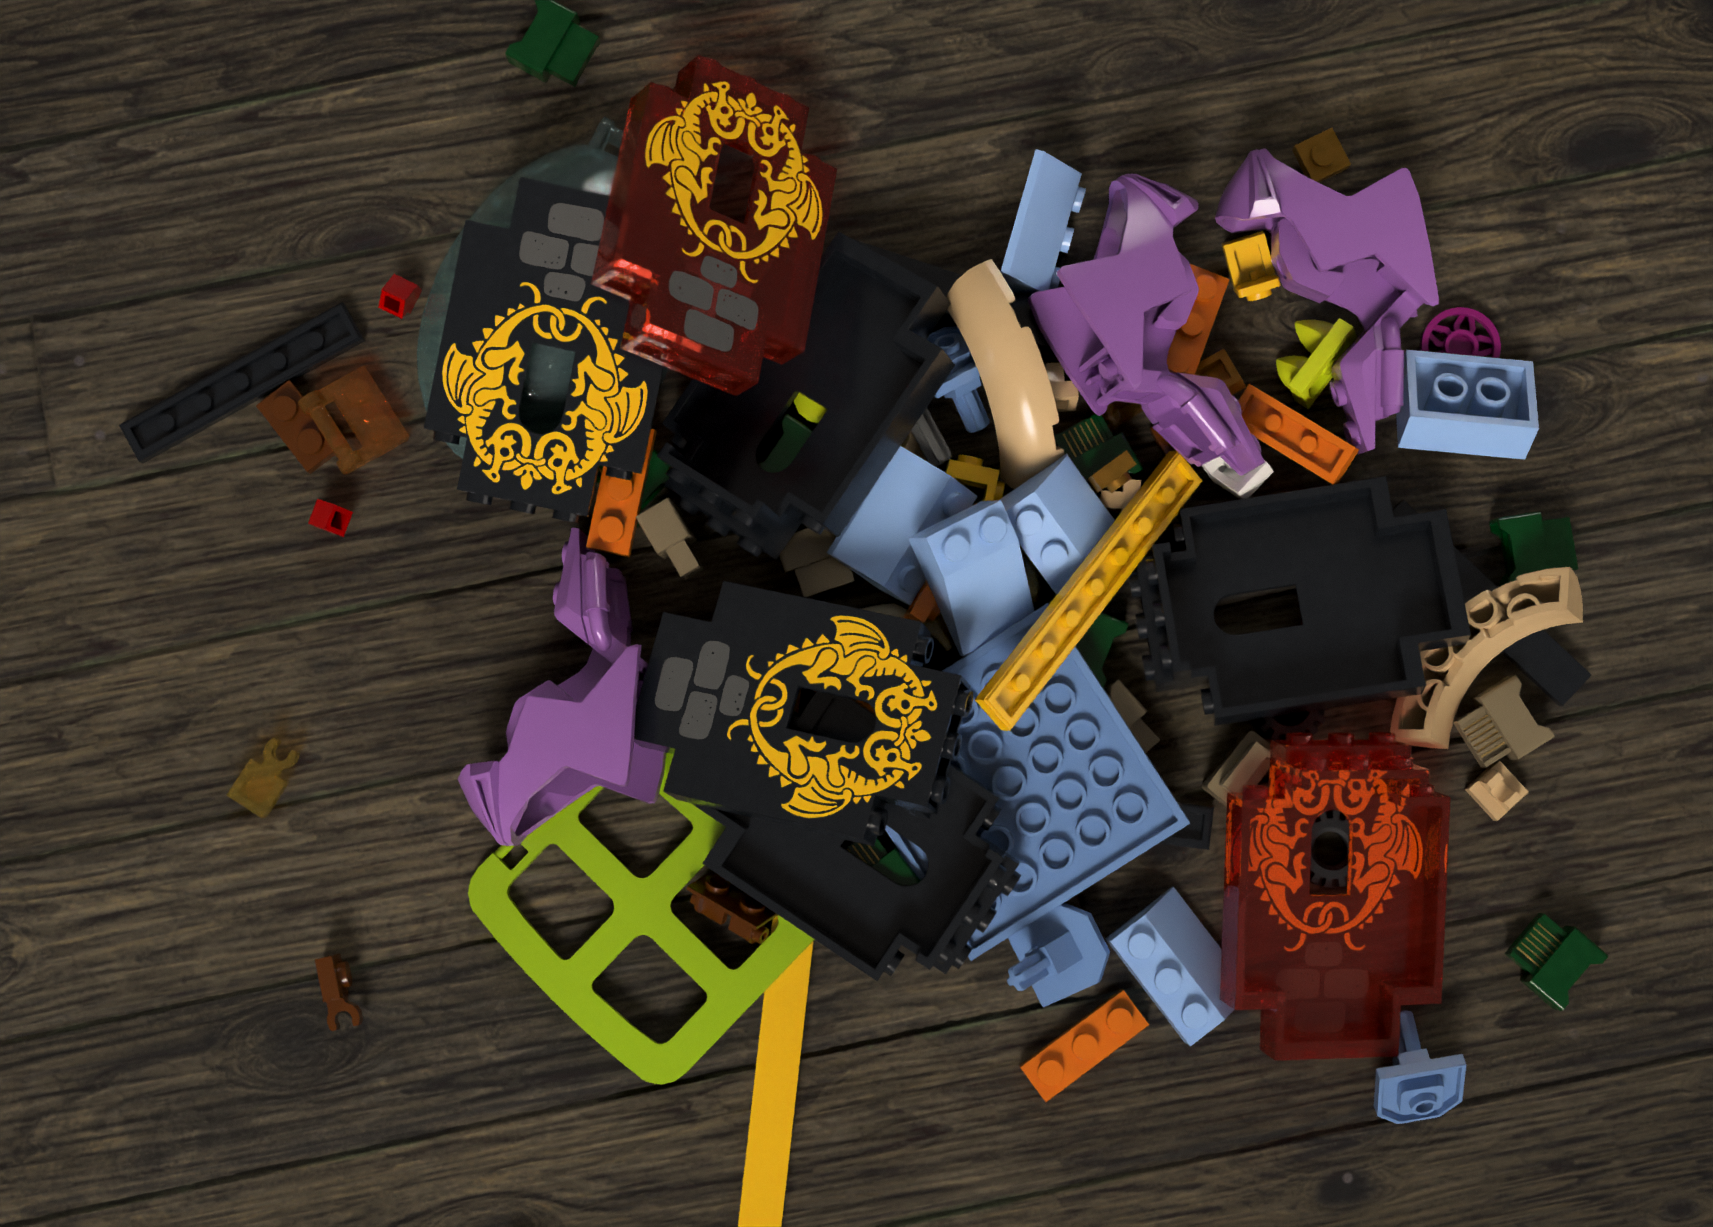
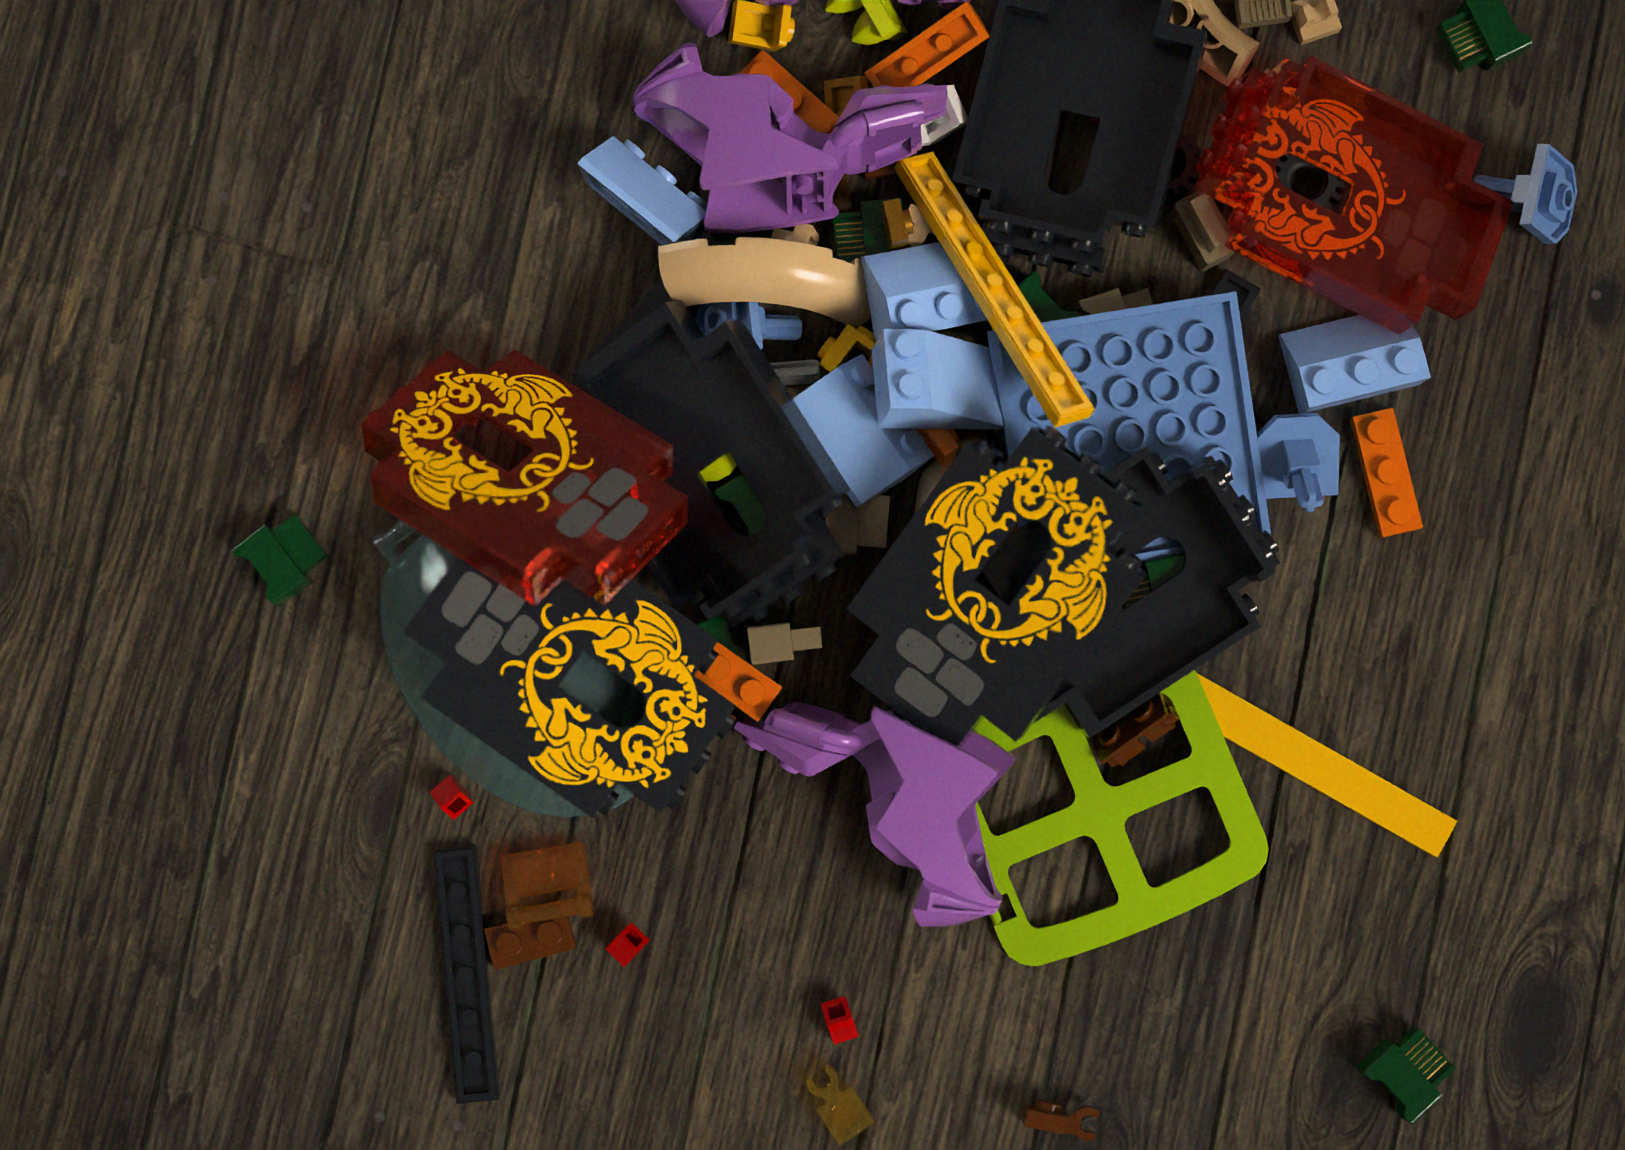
camera: 65 degrees left, 0 degrees up
none -> red piece [821,996,859,1045]

